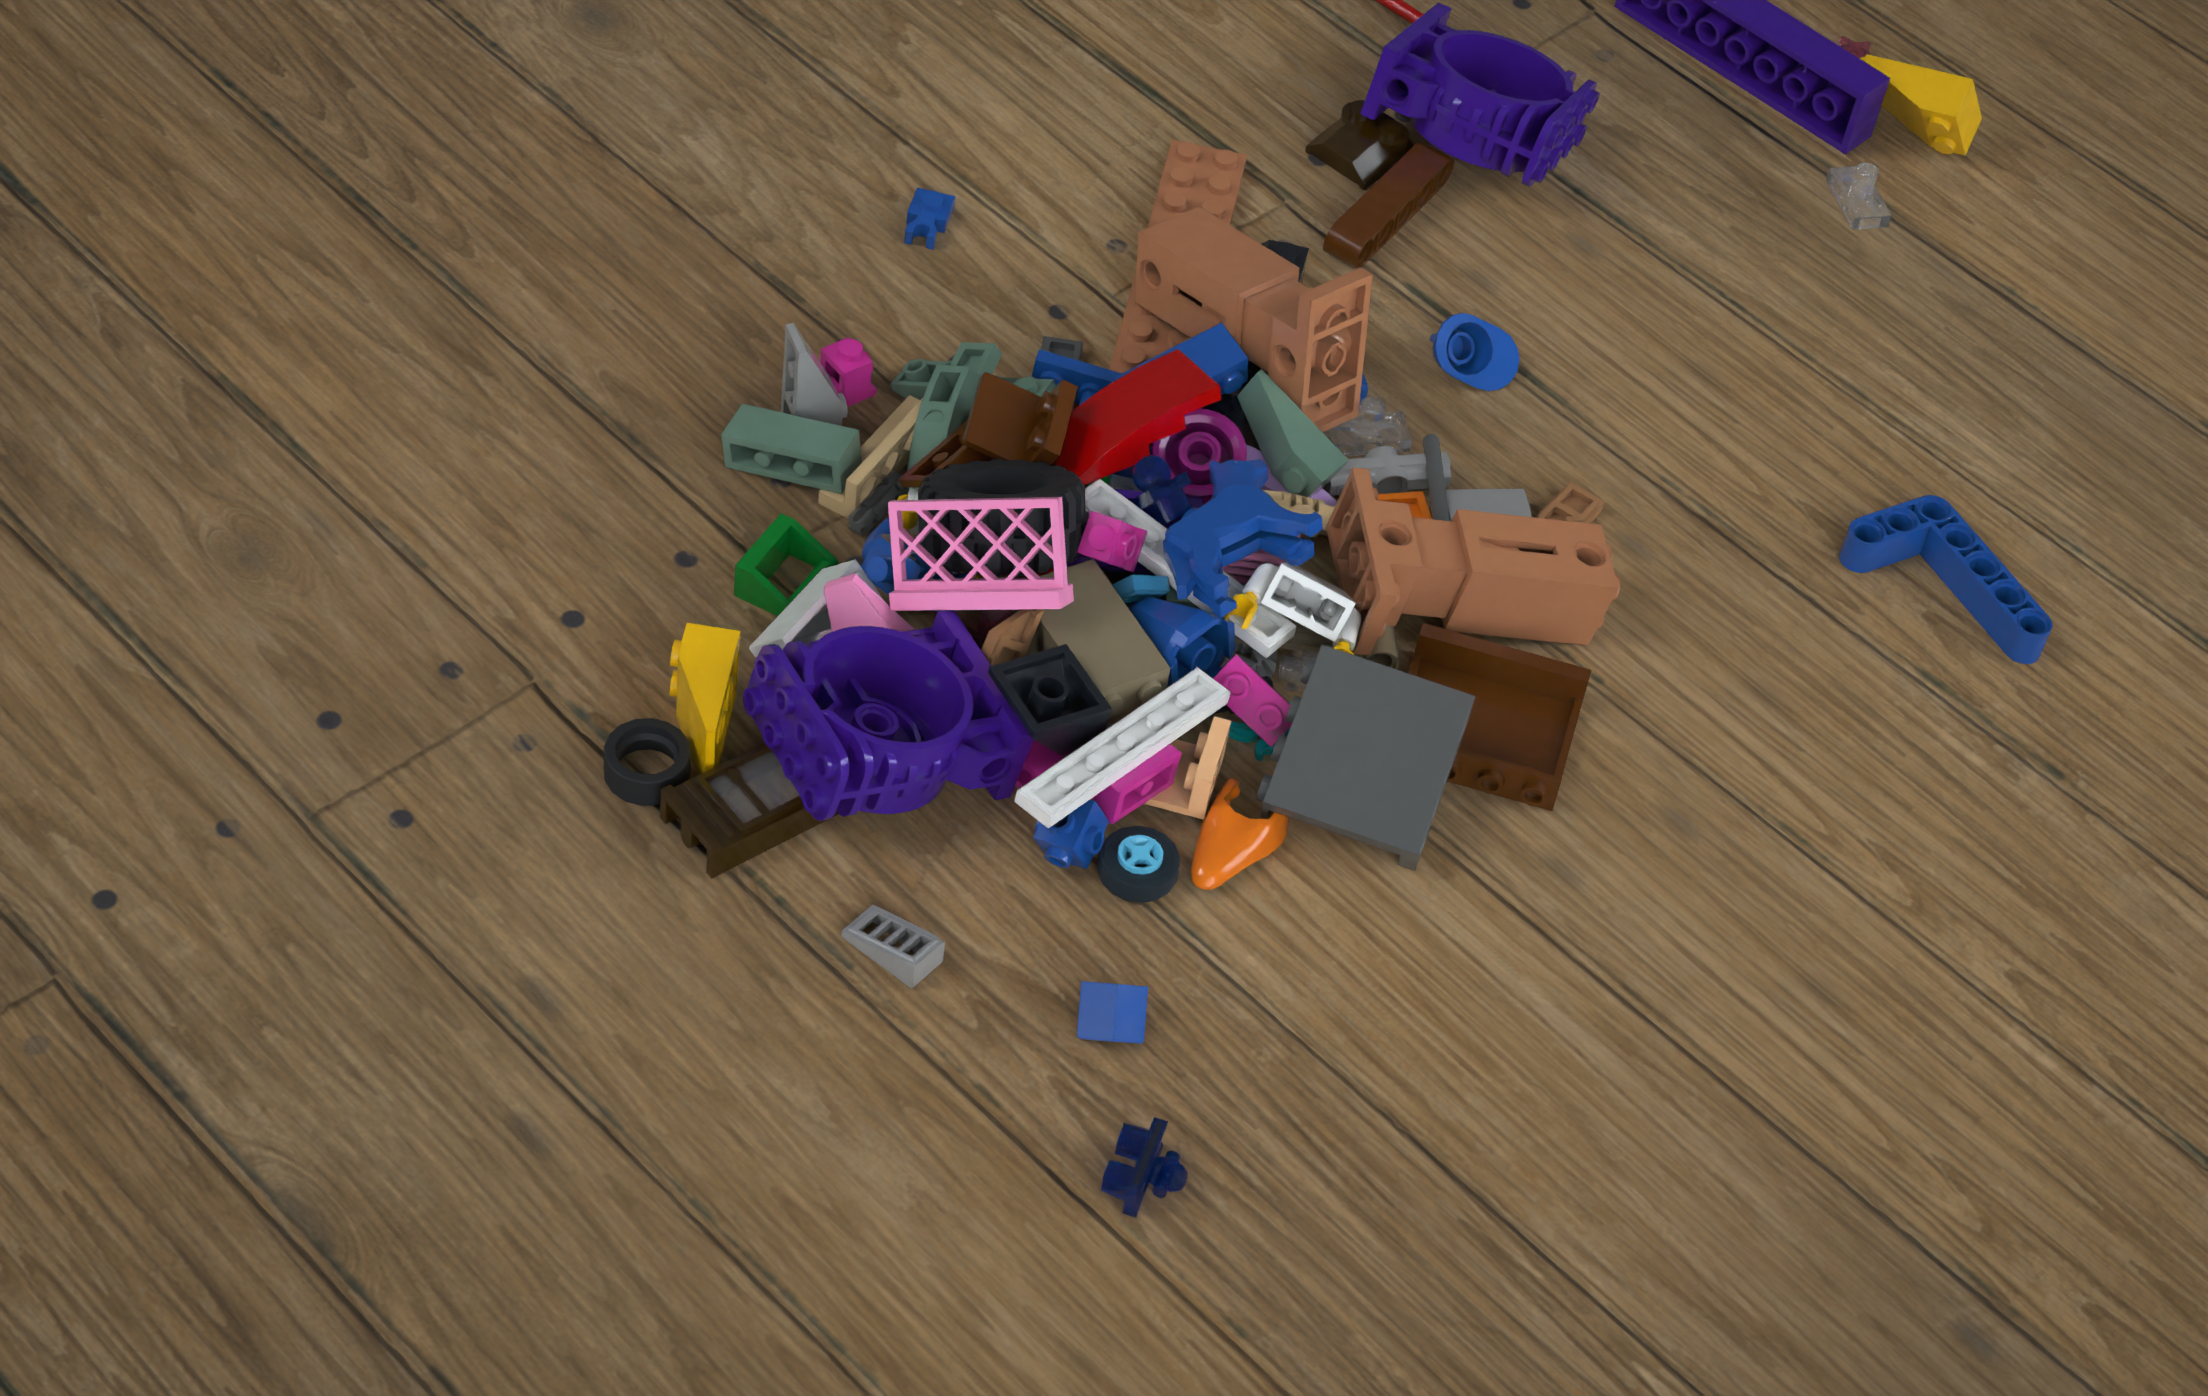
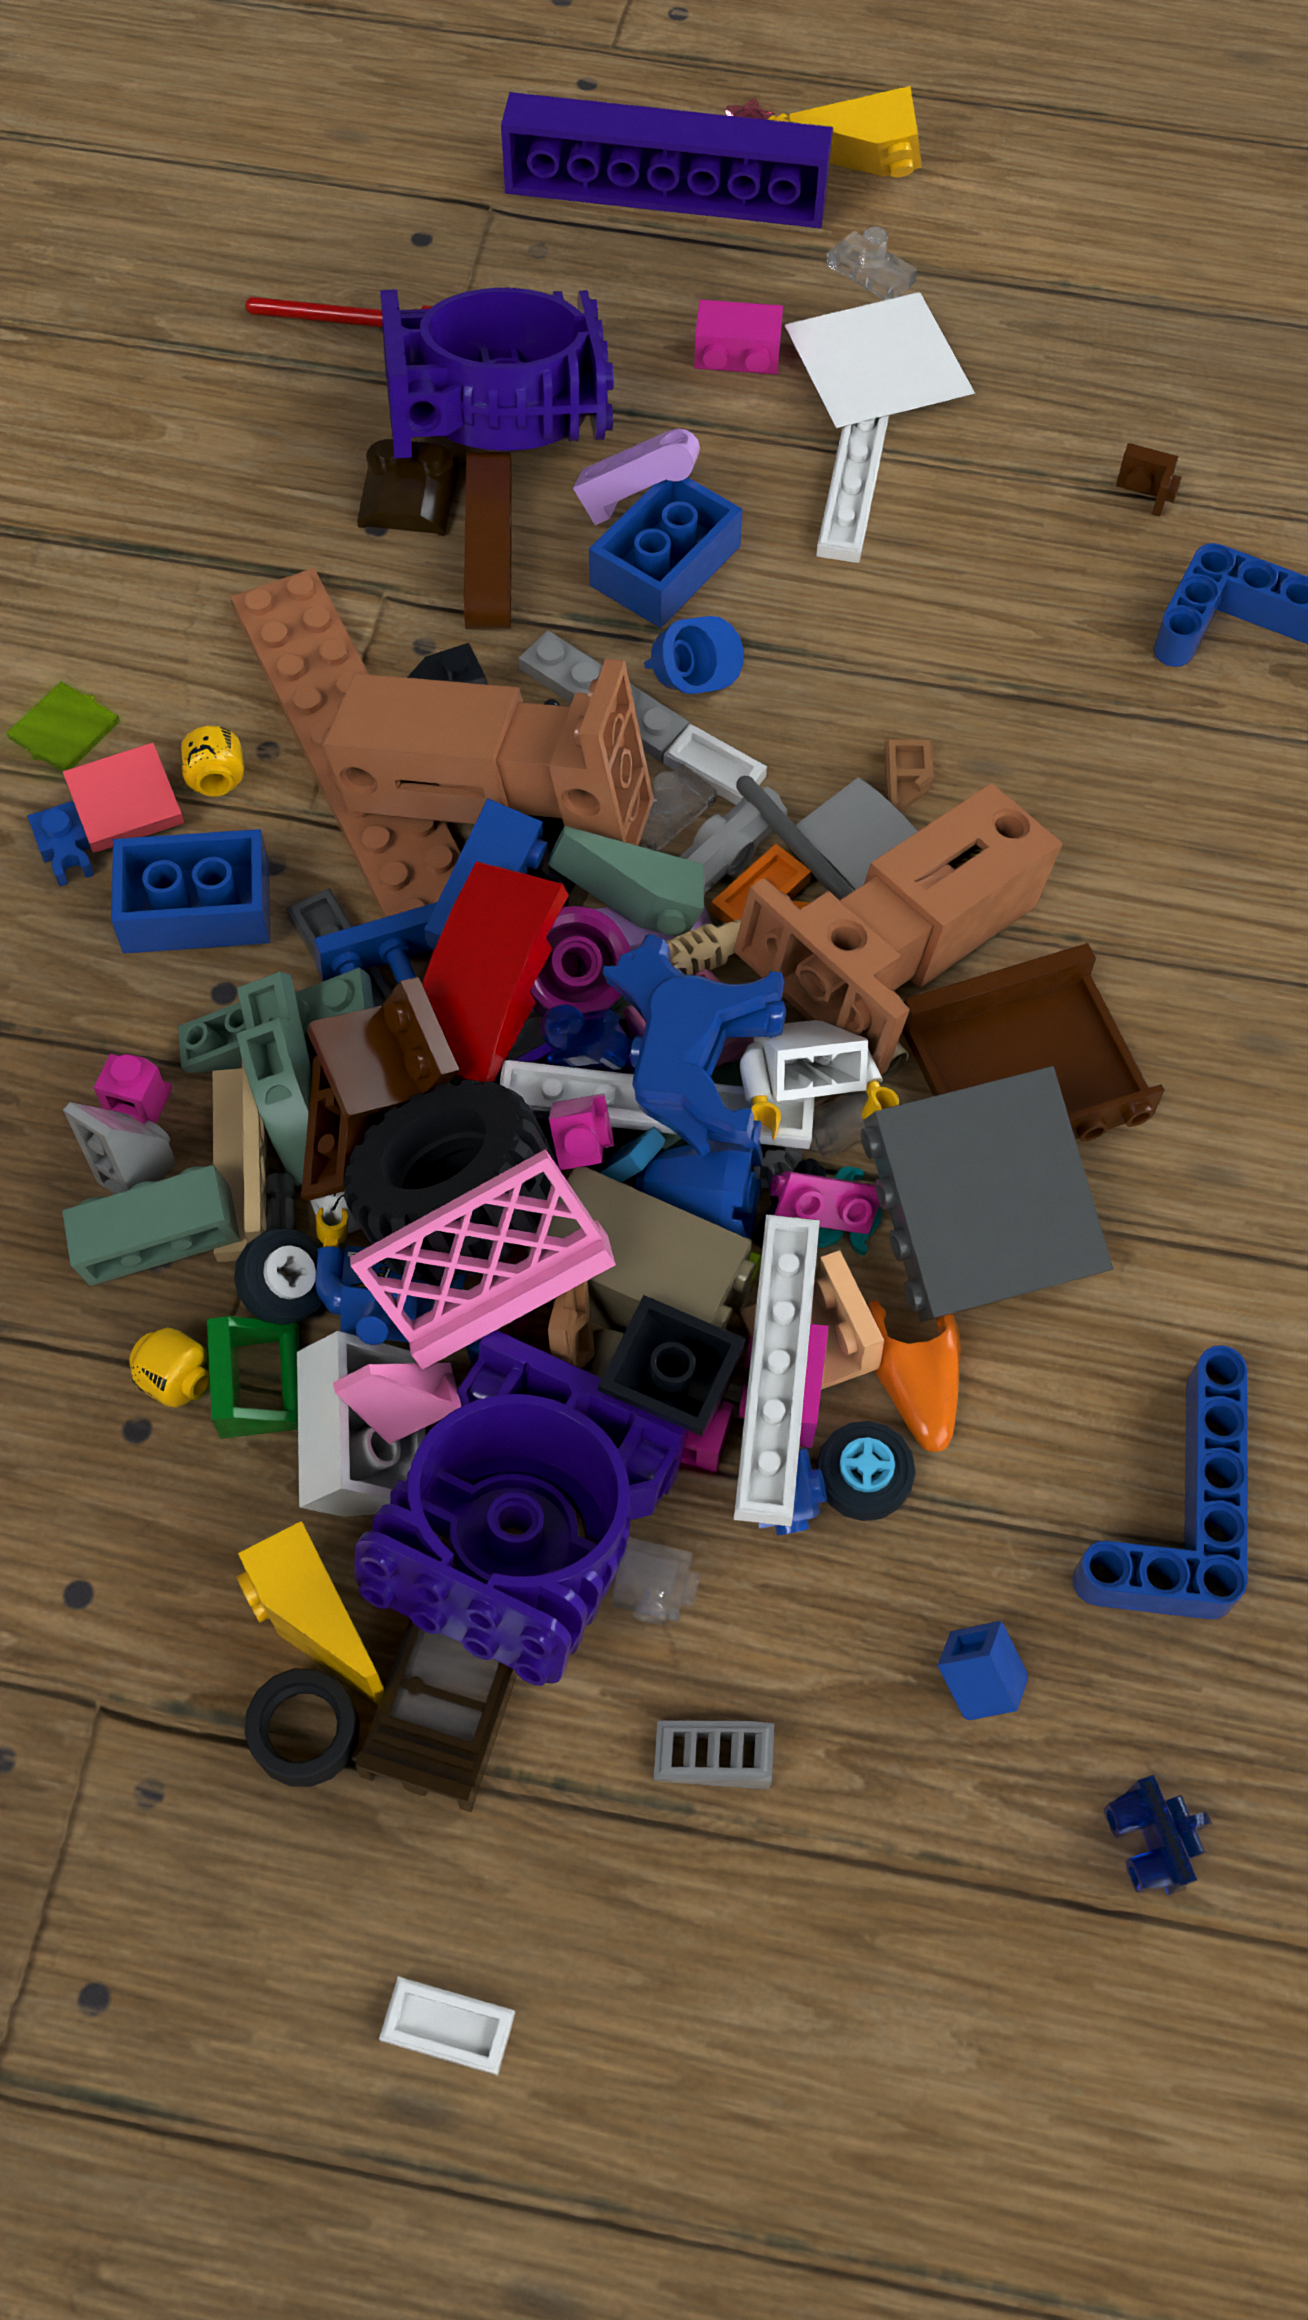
camera: 30 degrees left, 15 degrees up
none -> clear neon green piece [7,681,120,773]
none -> coral tile [63,743,184,853]
none -> blue brick [111,829,270,954]
none -> yellow head [129,1327,210,1408]
none -> yellow head [180,725,244,797]
none -> black wheel [234,1228,323,1325]
none -> white tile [379,1977,515,2076]
none -> light grey plate [519,630,690,762]
none -> lavender leg [573,428,700,525]
none -> blue brick [589,477,743,628]
none -> clear brick [613,1537,701,1625]
none -> white tile [663,724,767,805]
none -> dark pink brick [694,300,783,375]
none -> white sticker [785,292,975,428]
none -> white tile [816,415,889,563]
none -> blue beam [1072,1345,1248,1619]
none -> reddish brown bracket [1116,443,1182,517]

